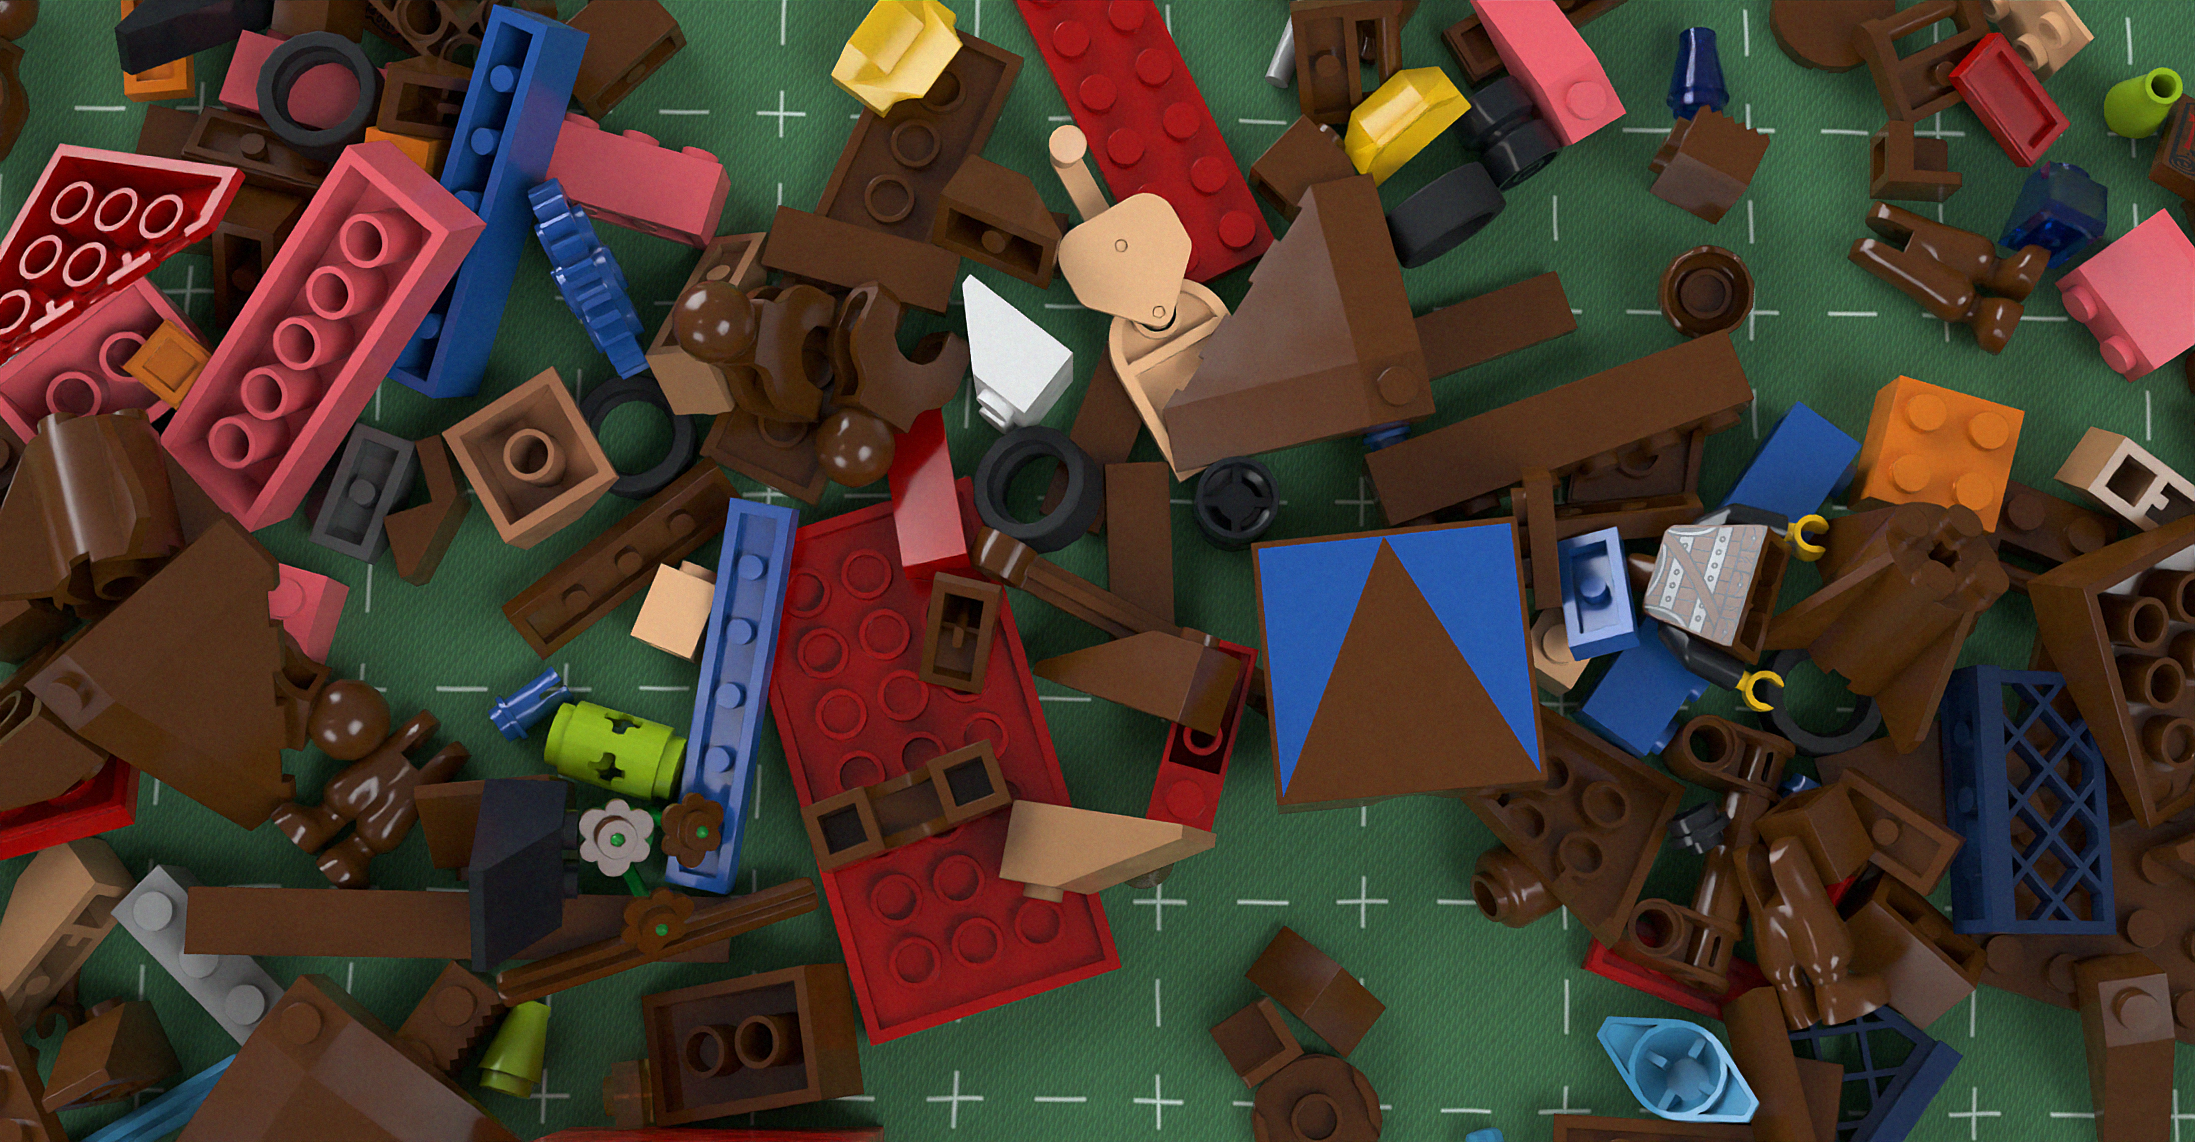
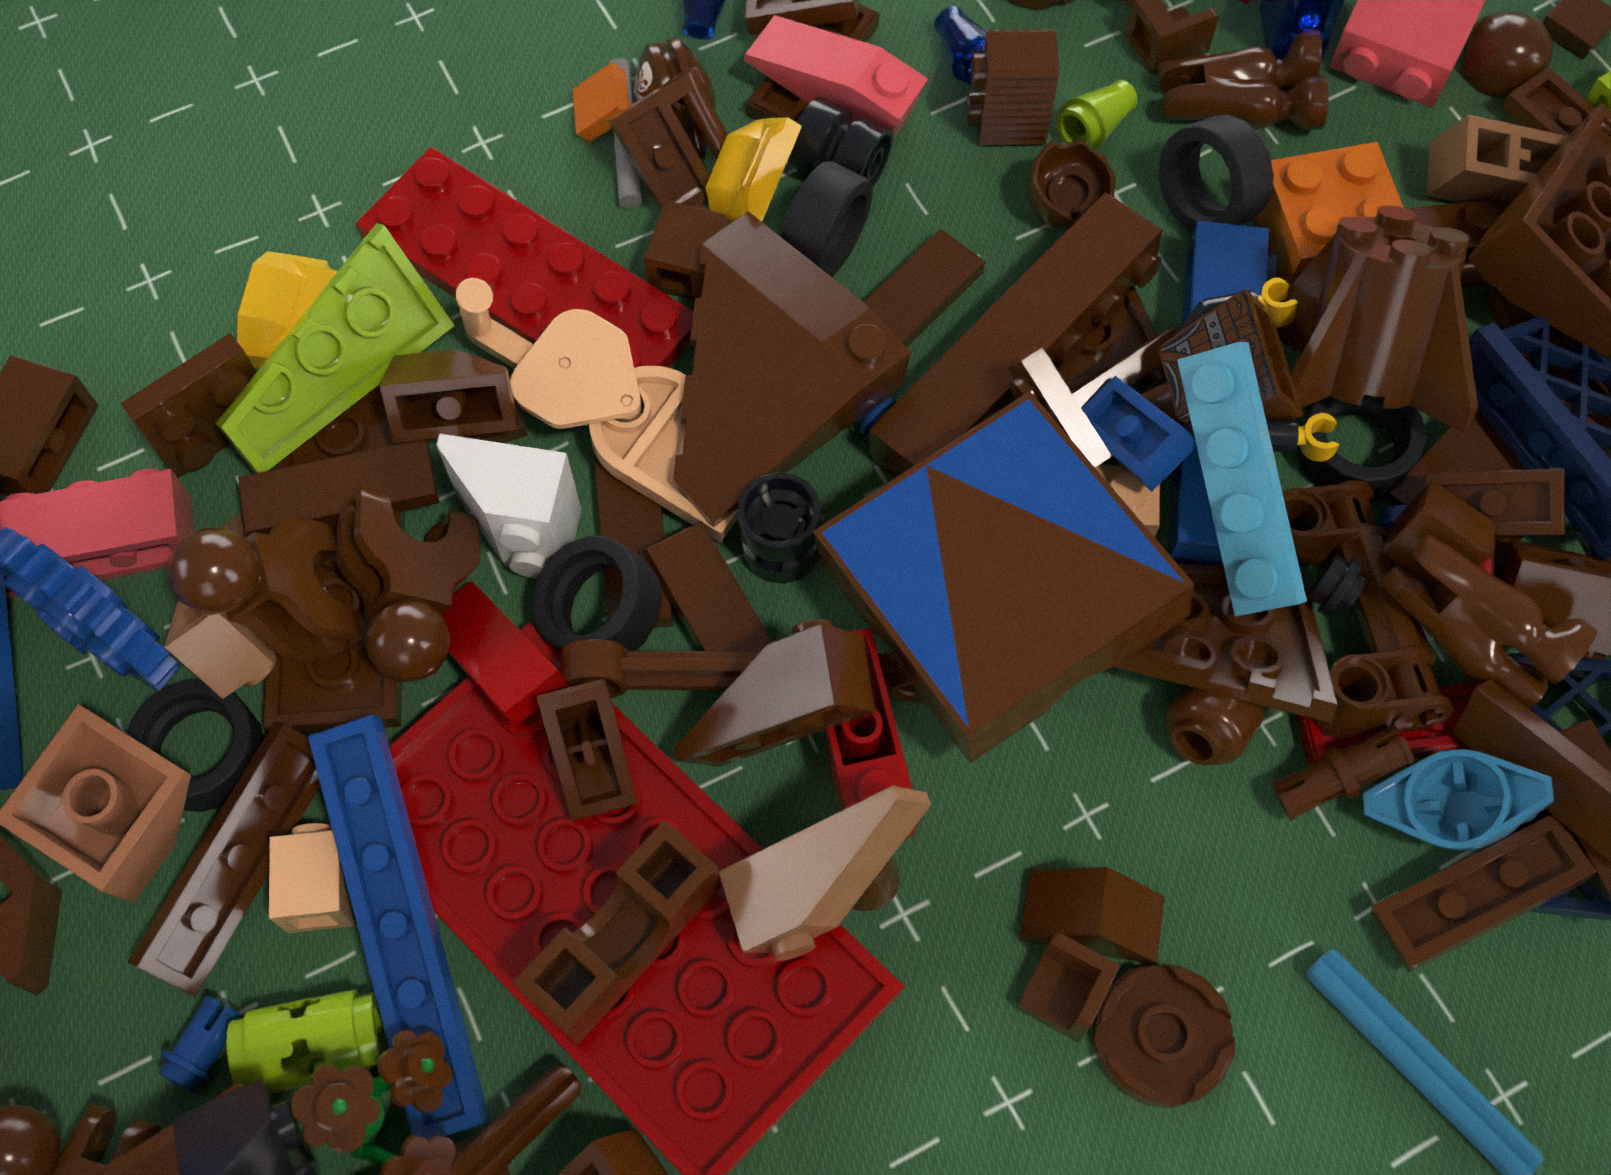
camera: 25 degrees left, 15 degrees down
none -> reddish brown plate [120,333,257,478]
none -> lime wing [216,223,455,473]
none -> lime cone [1056,80,1138,150]
none -> black tyre [1158,115,1274,231]
none -> medium azure plate [1177,342,1307,616]
none -> reddish brown pin [1270,724,1415,821]

